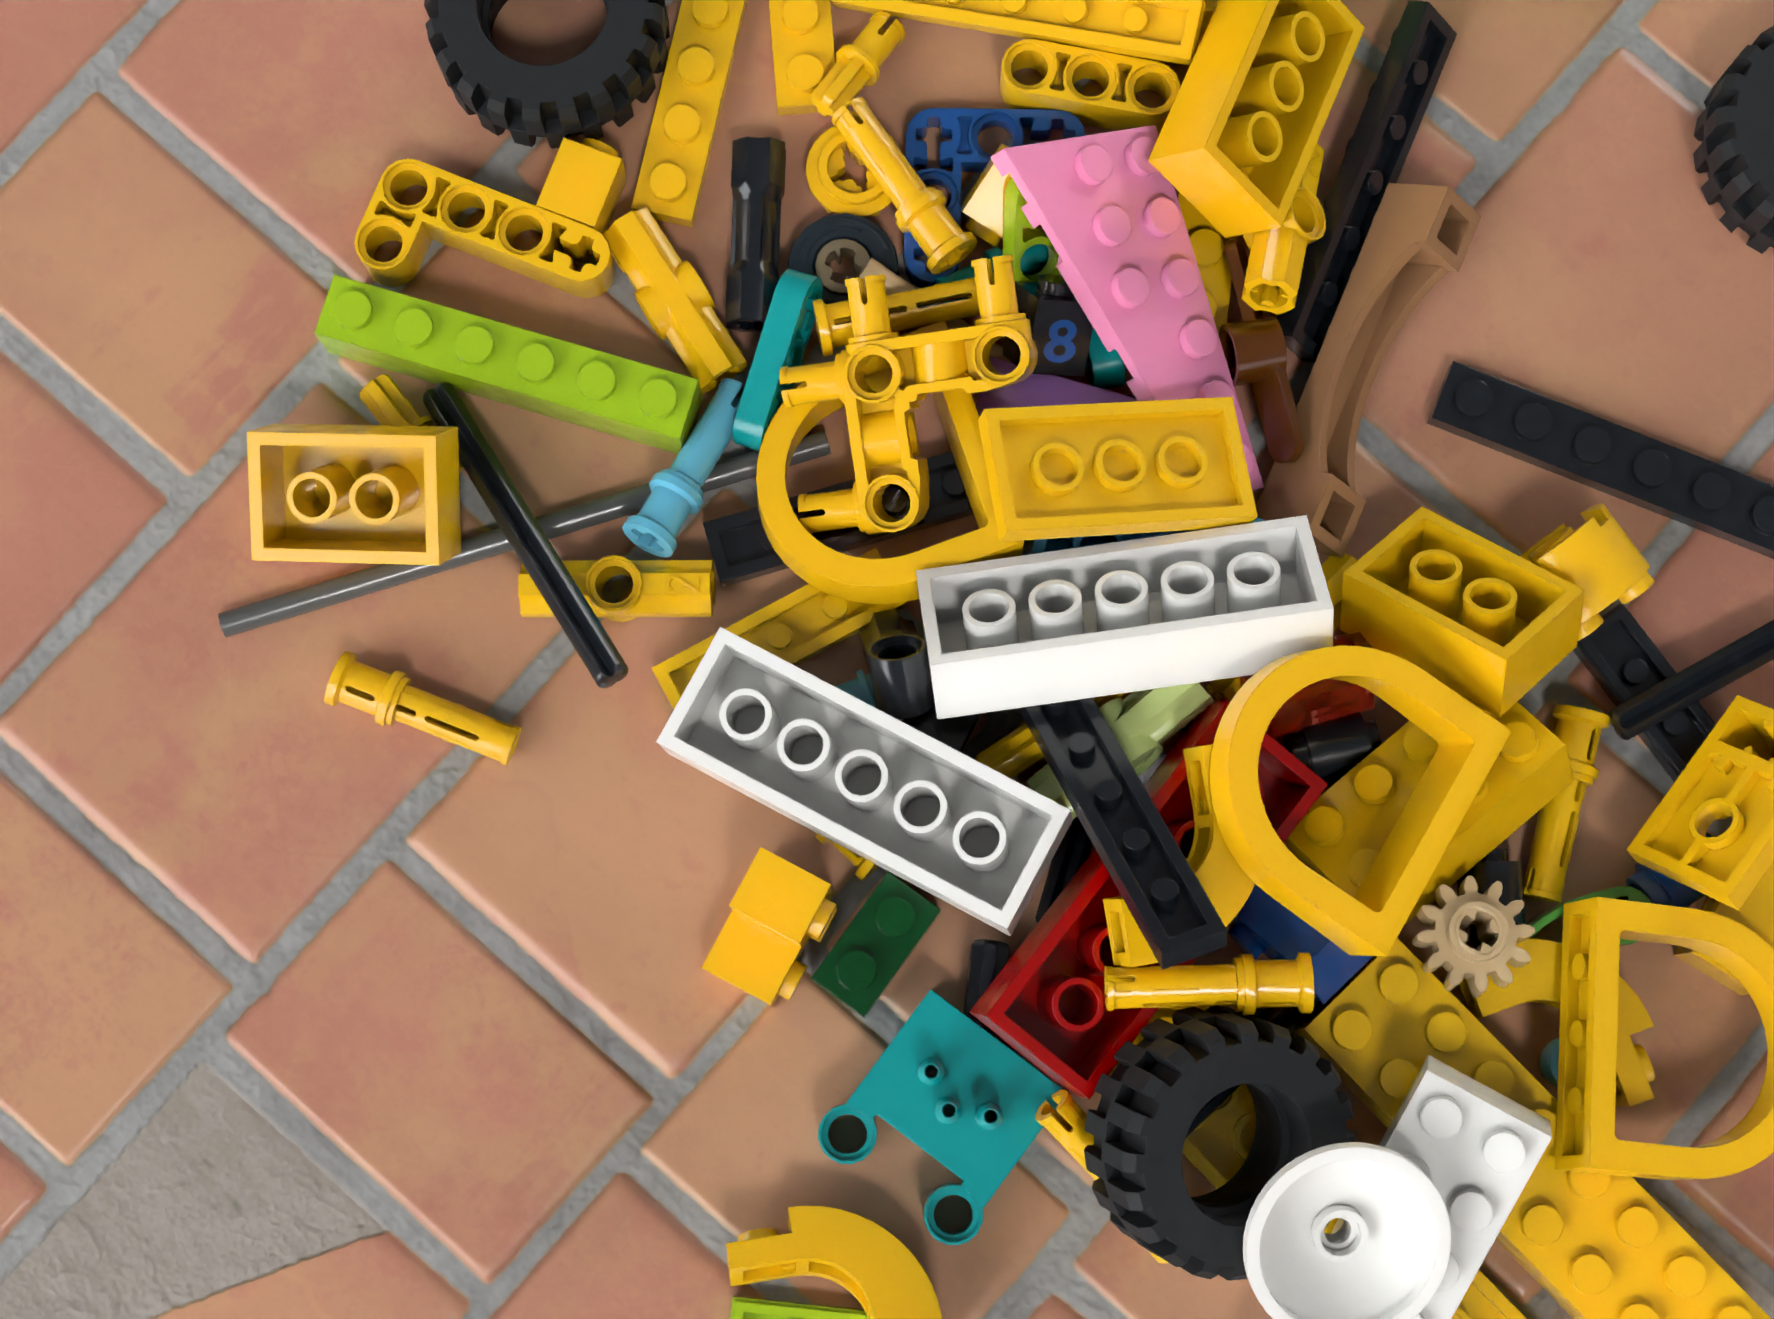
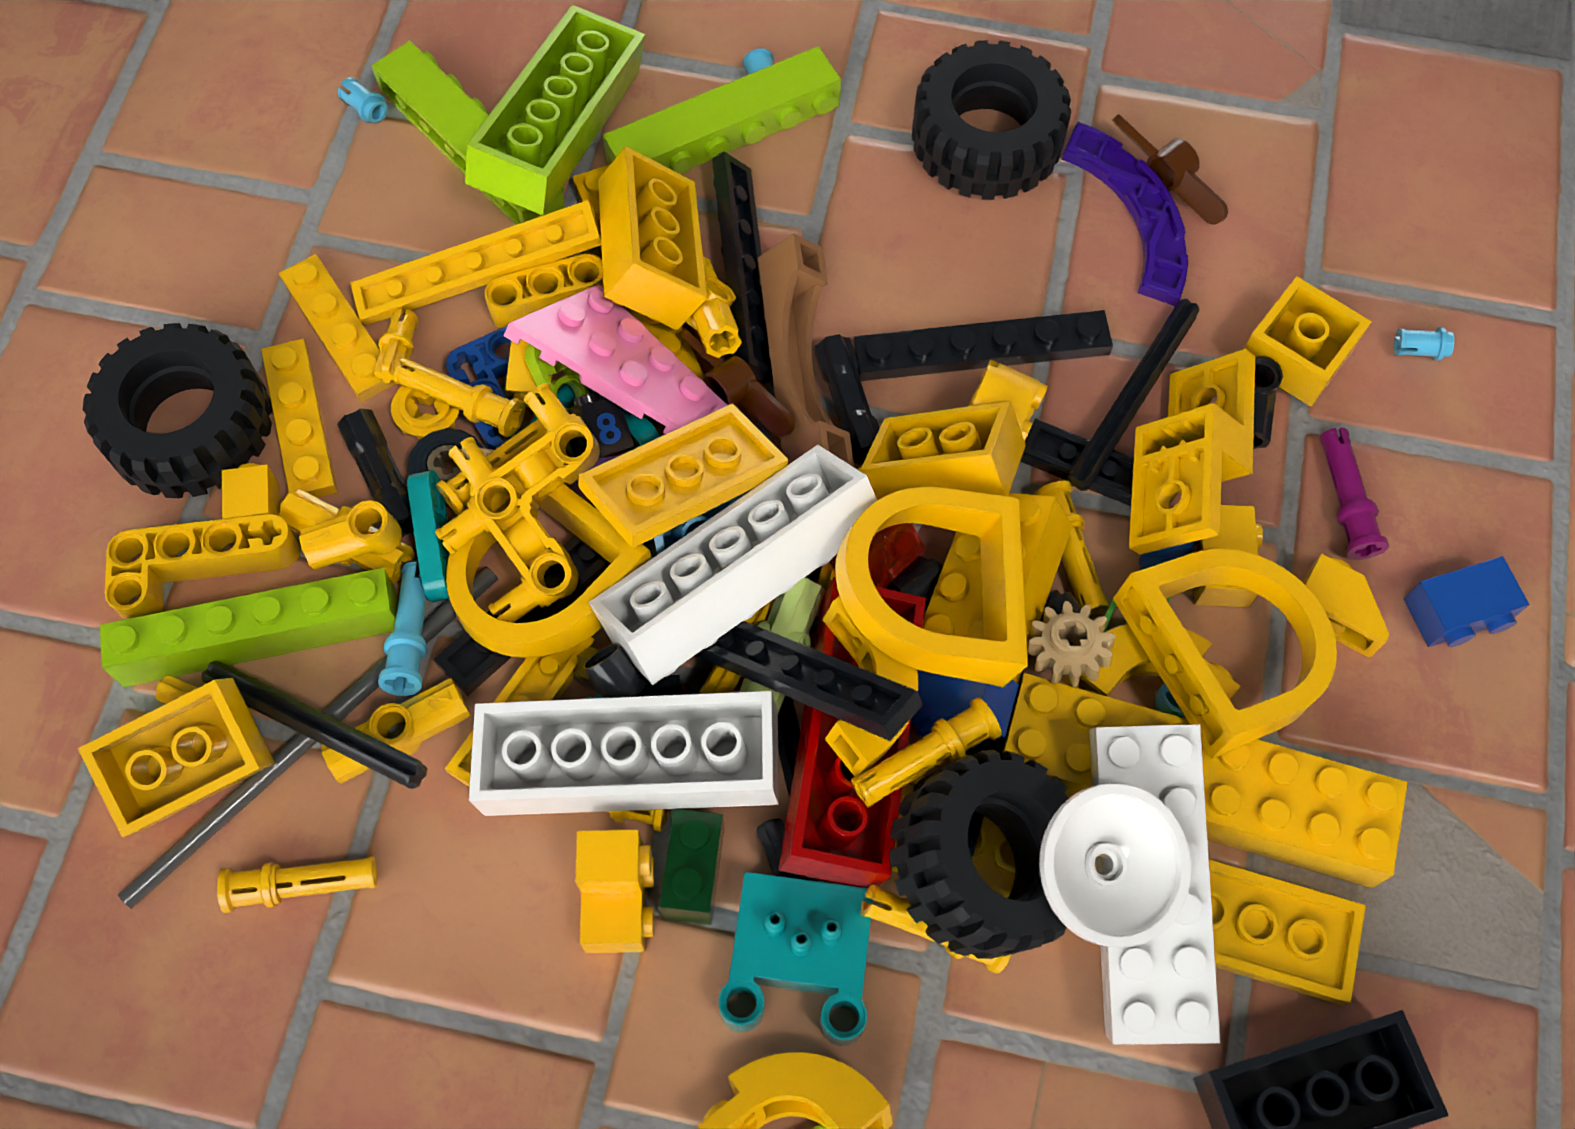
camera: 30 degrees left, 15 degrees down
none -> yellow piece [299,500,402,570]
none -> black axle [814,334,880,465]

